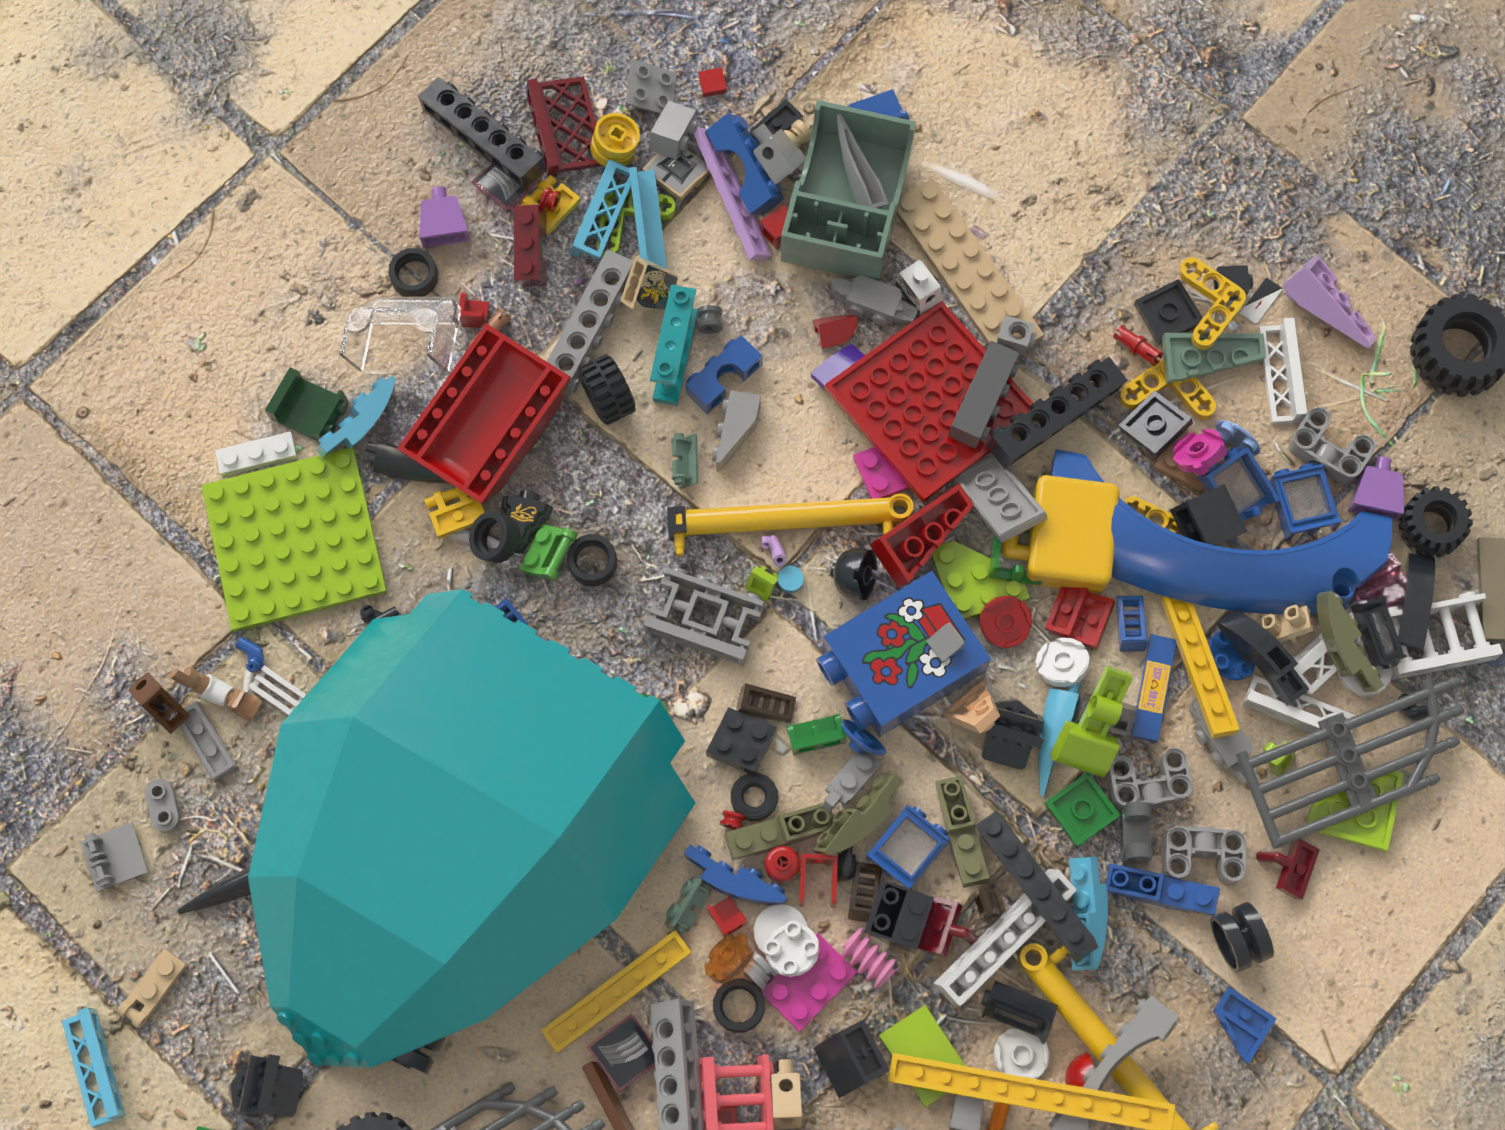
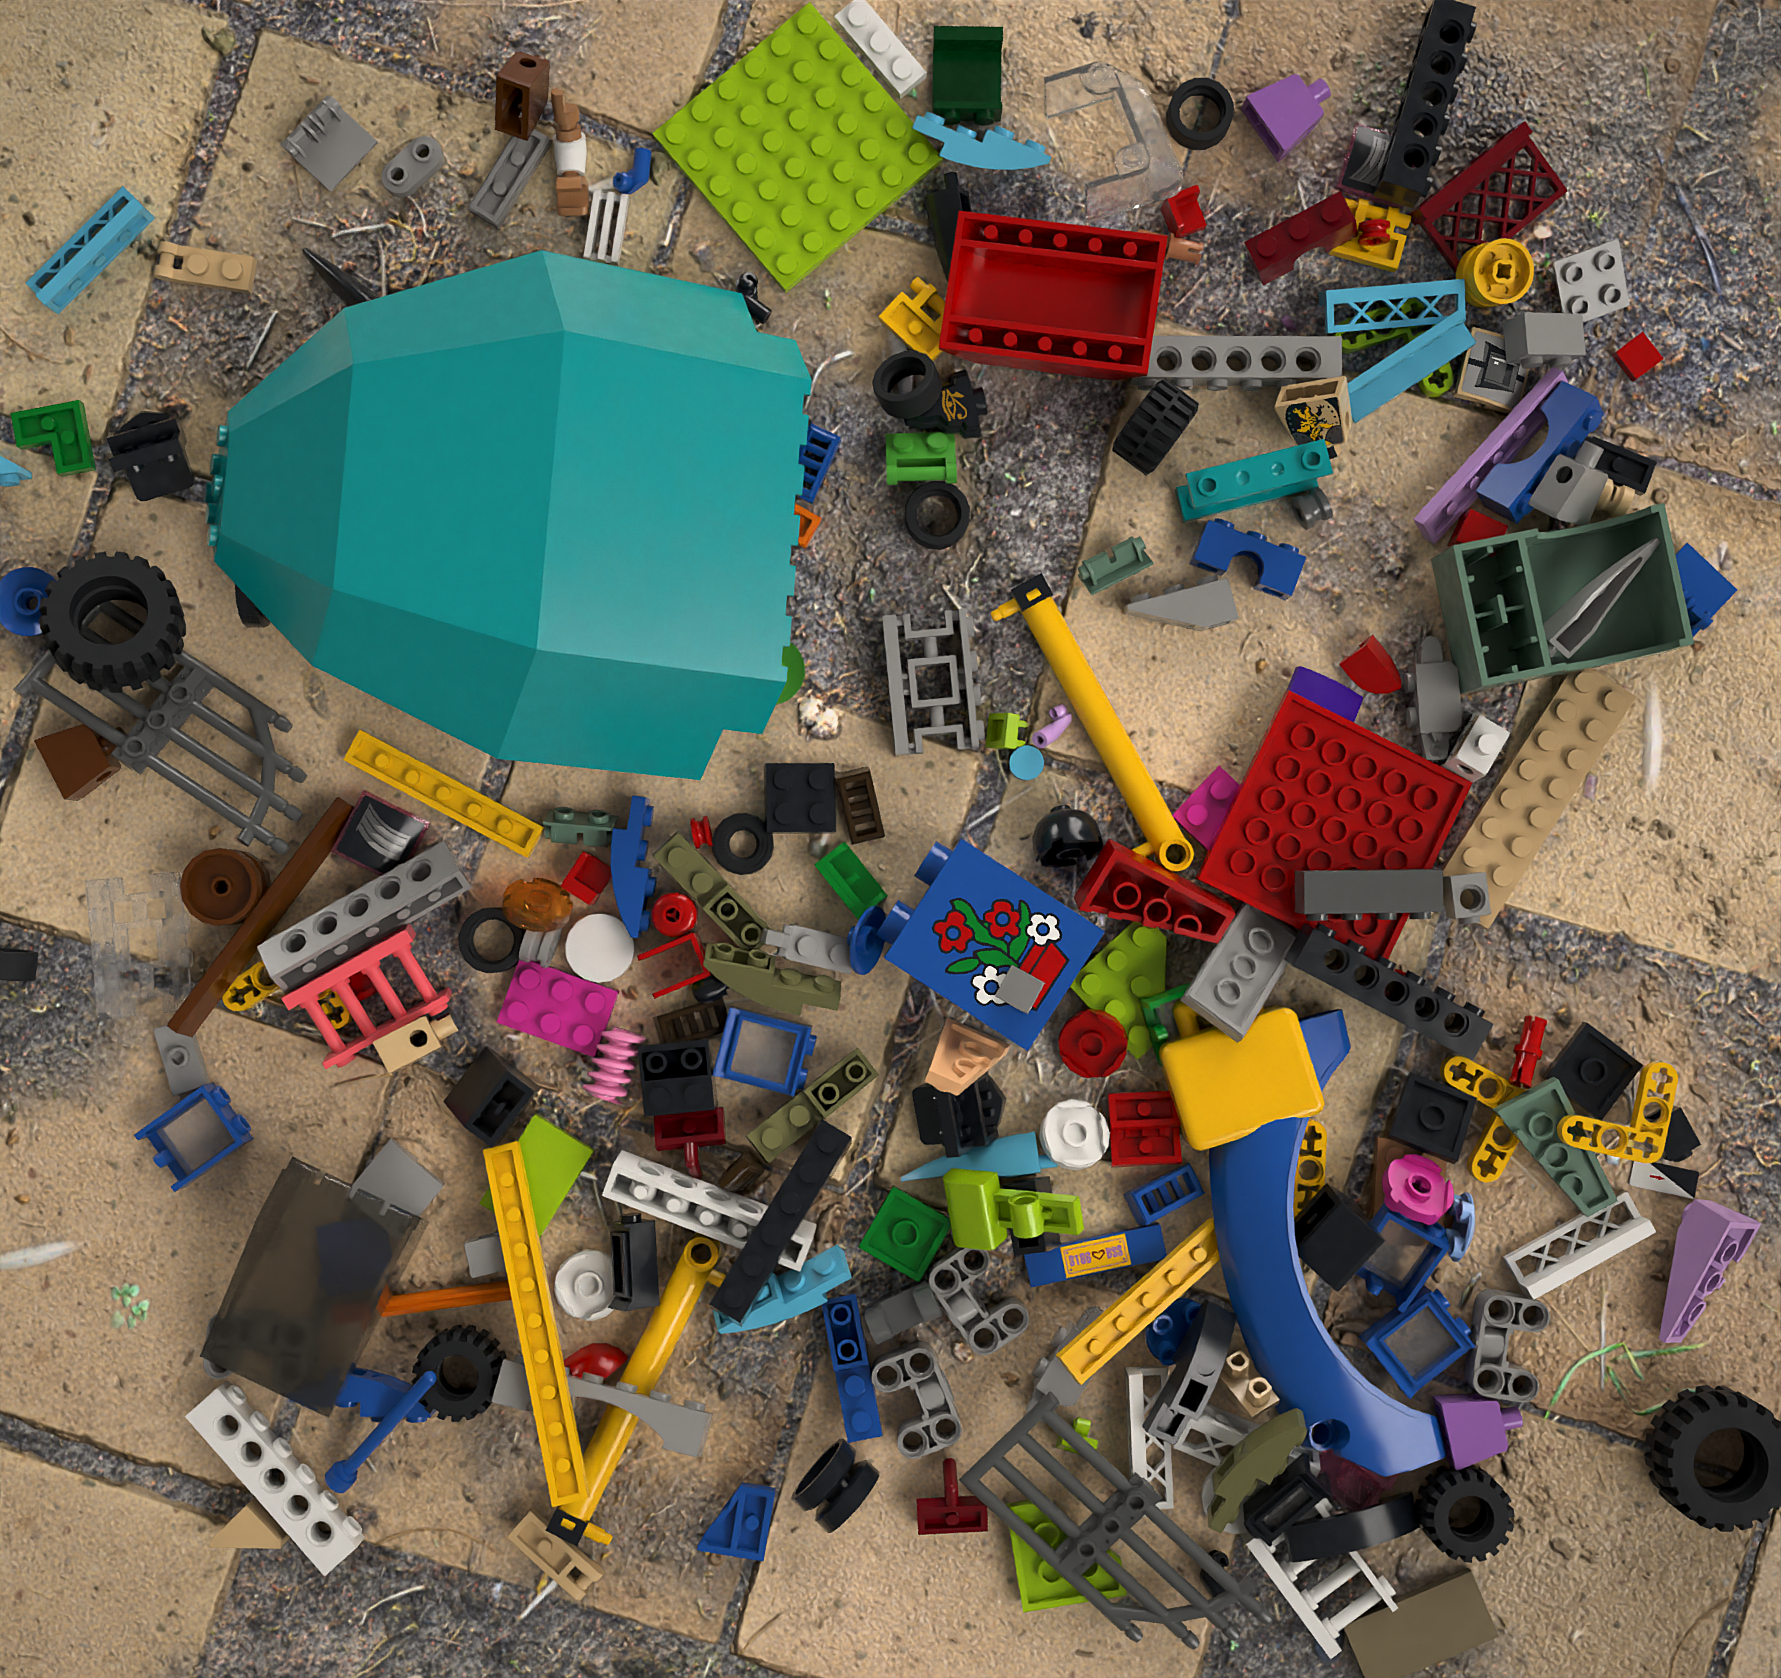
camera: 60 degrees right, 15 degrees up
white dish [764,921,820,977] -> none

